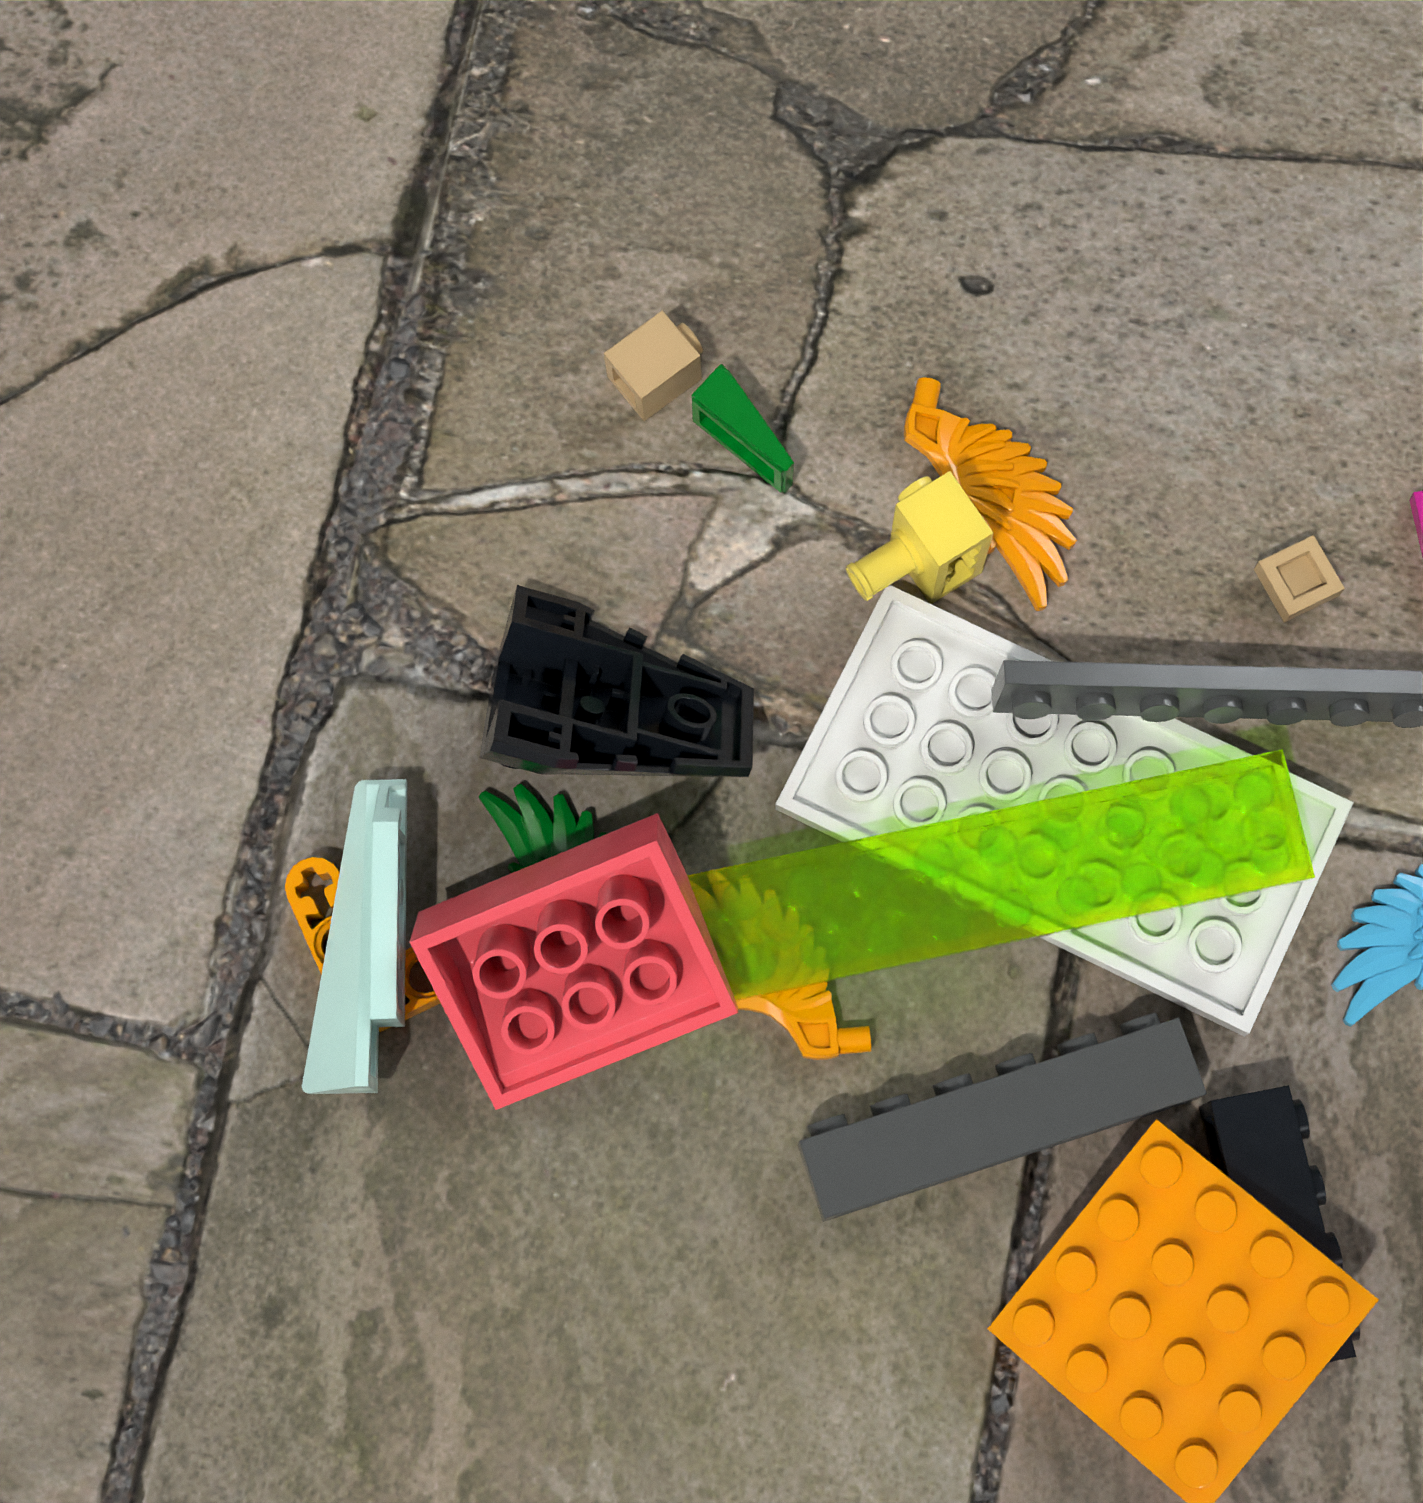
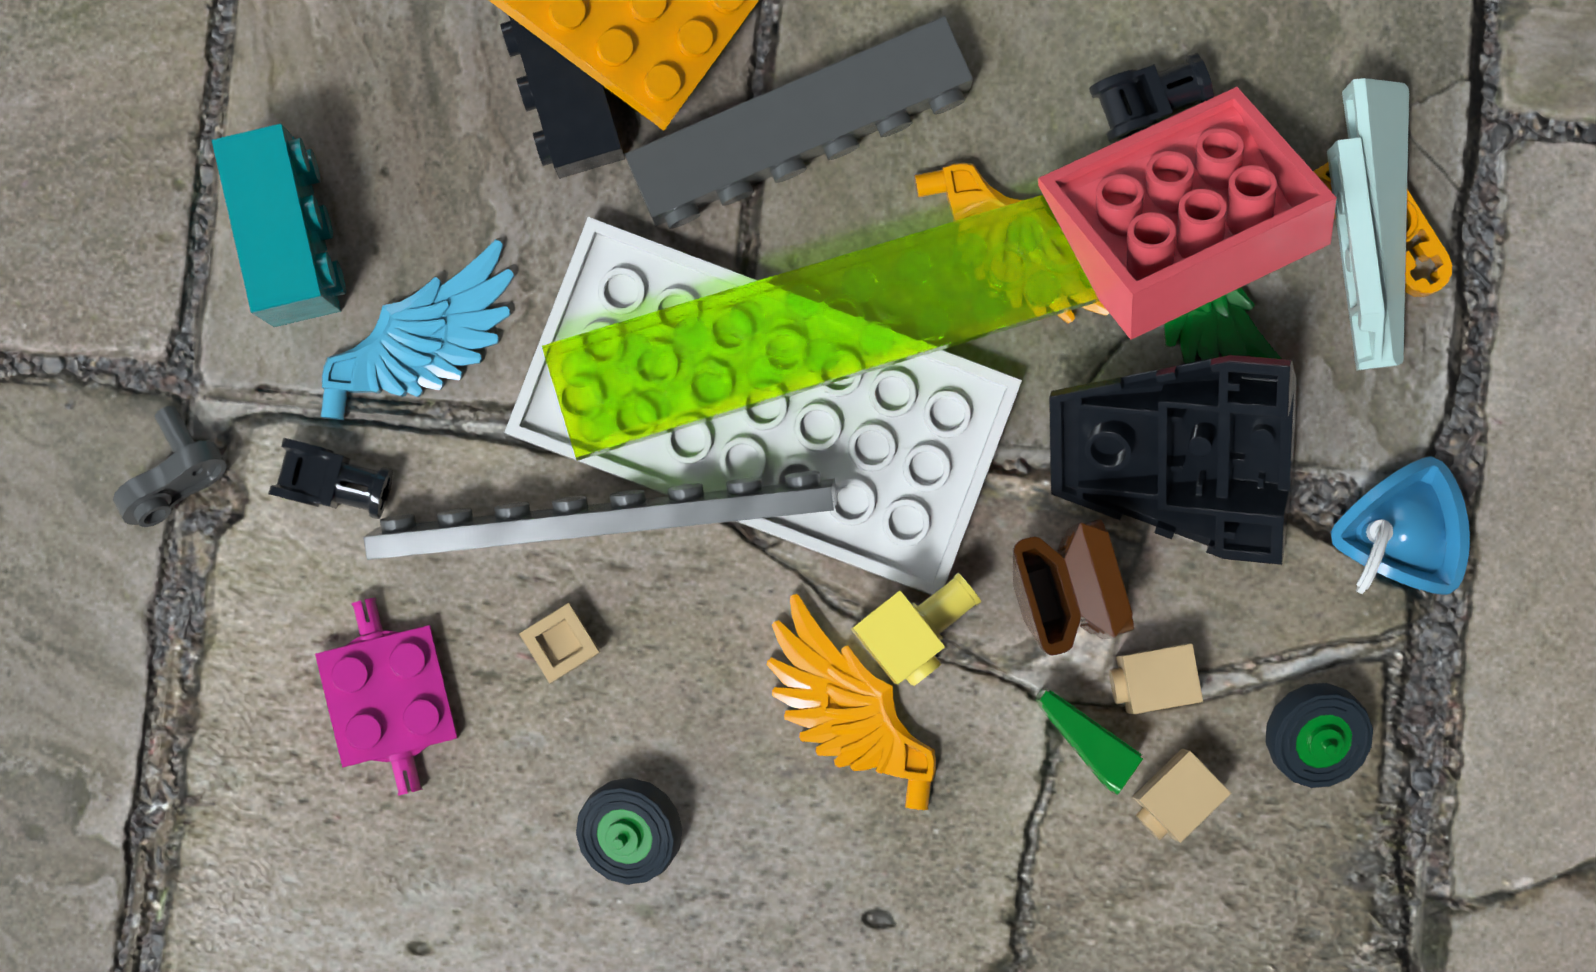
camera: 170 degrees right, 10 degrees up
none -> black wheel [576,778,683,885]
none -> reddish brown piece [1013,519,1134,656]
none -> black connector [1089,53,1214,143]
none -> tan brick [1109,644,1203,714]
none -> black wheel [1265,683,1373,788]
none -> dark azure hat [1331,457,1470,595]

